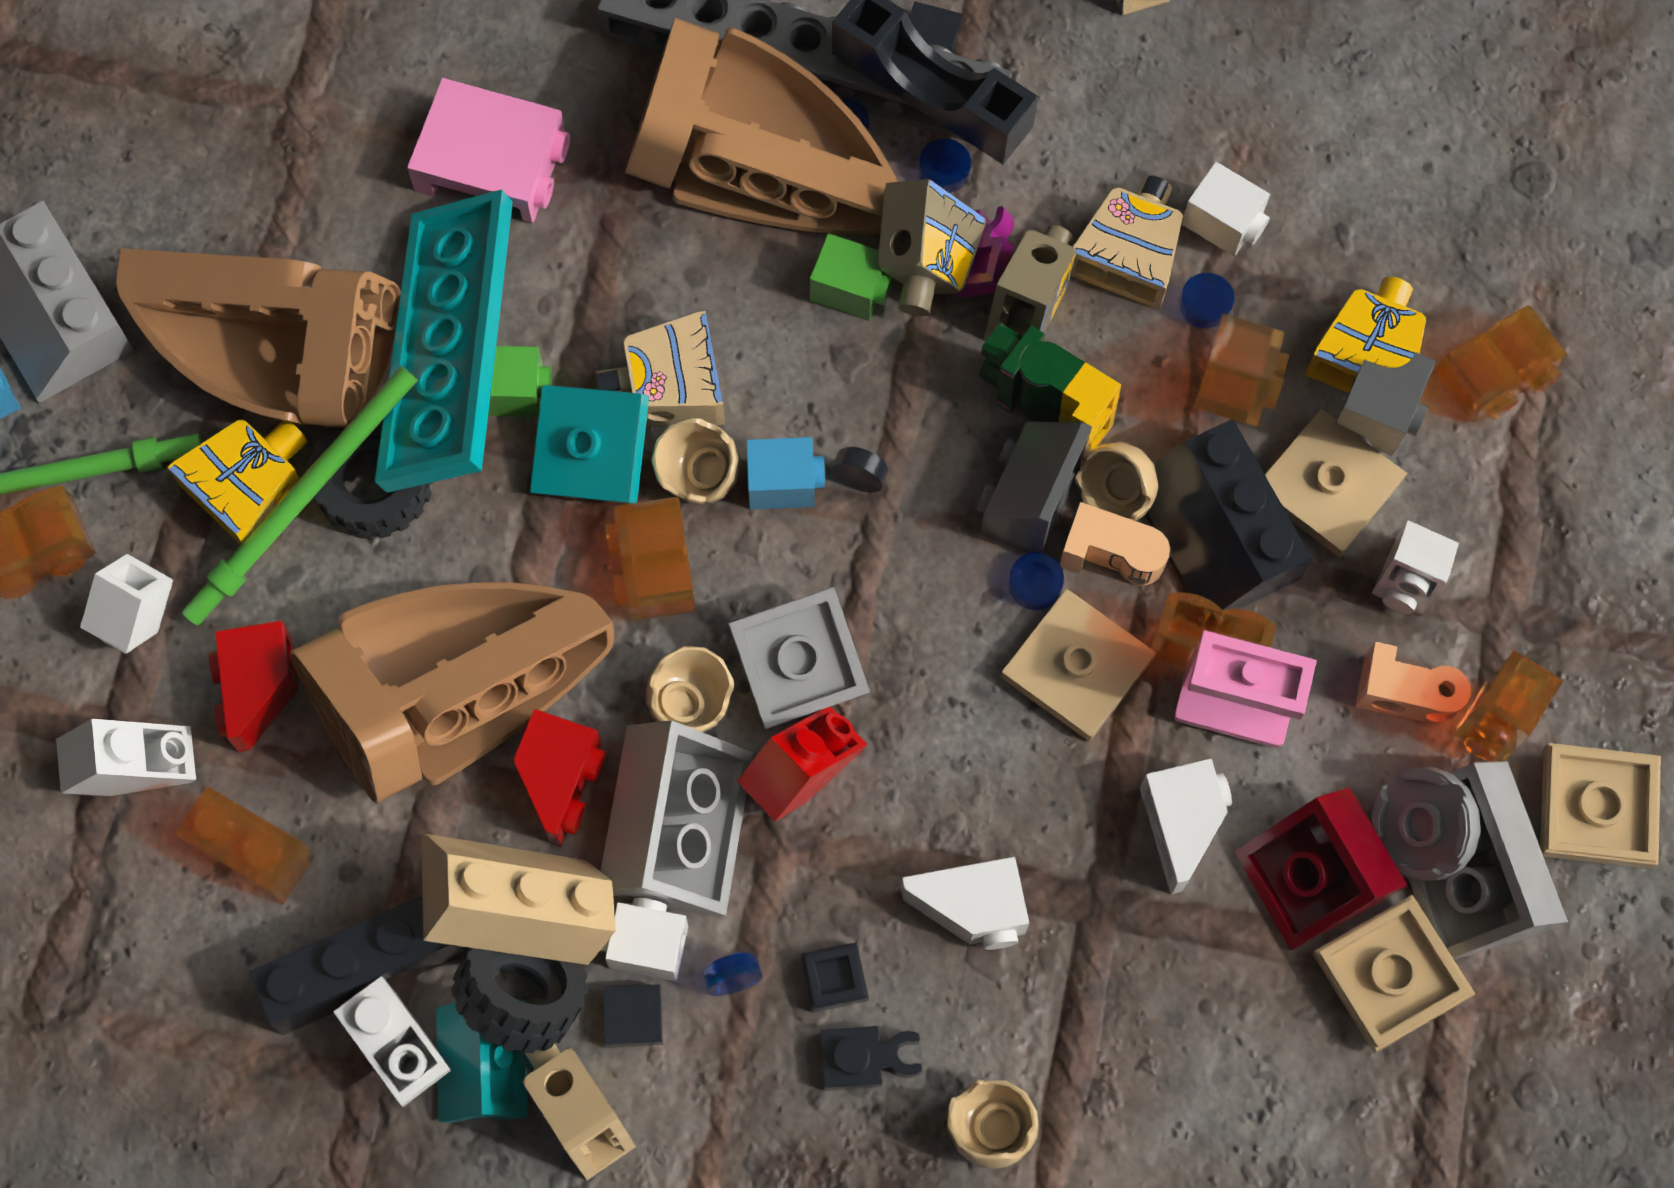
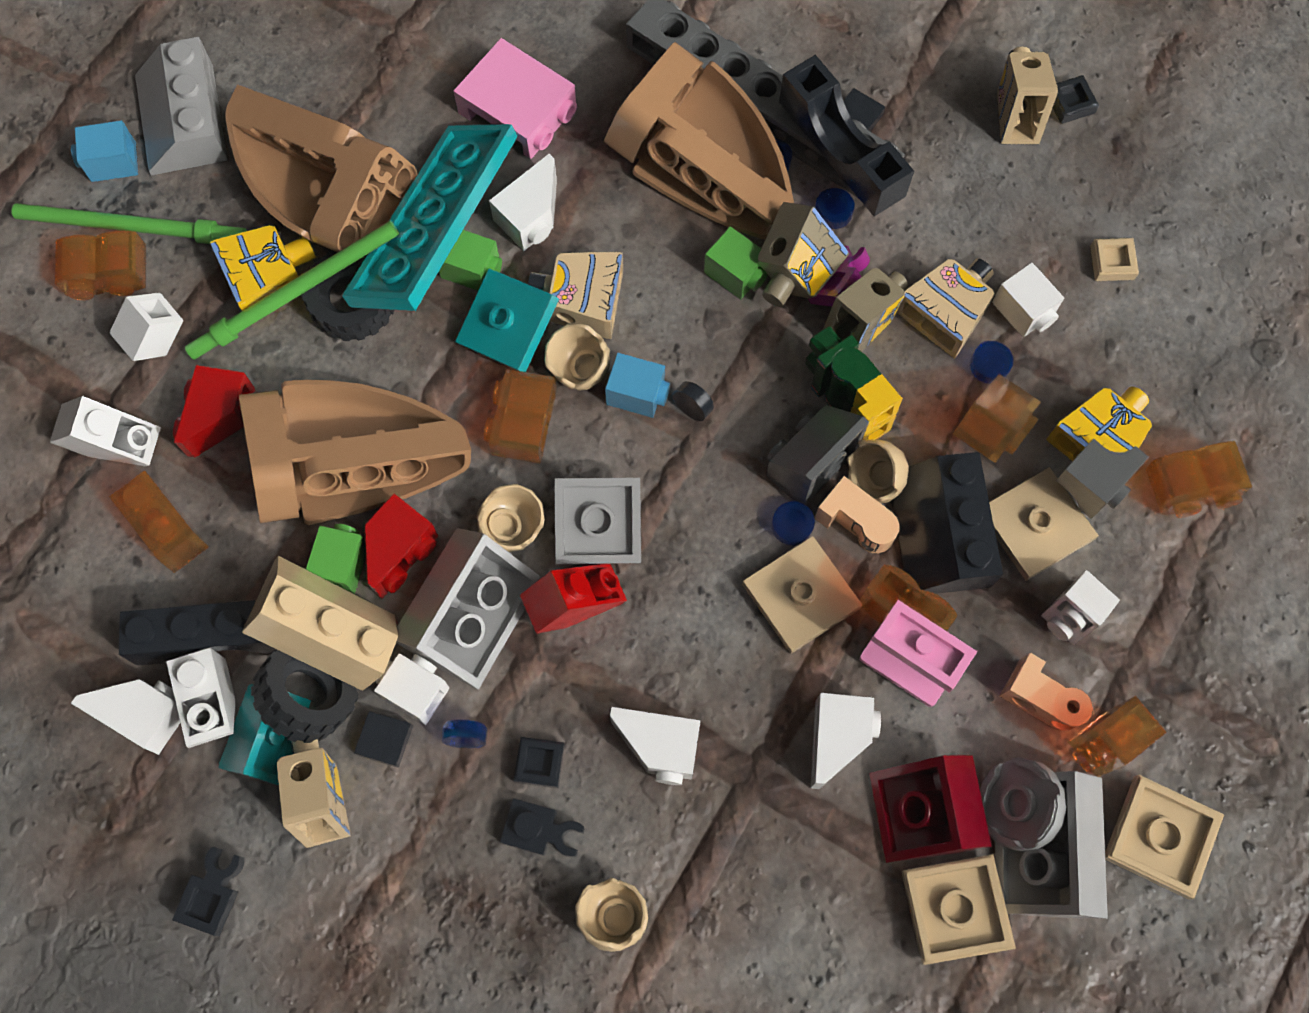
camera: 20 degrees right, 0 degrees up
none -> white slope [71,679,181,755]
none -> bright green brick [306,524,367,594]
none -> white slope [489,154,557,251]
none -> tan tile [1090,238,1139,281]

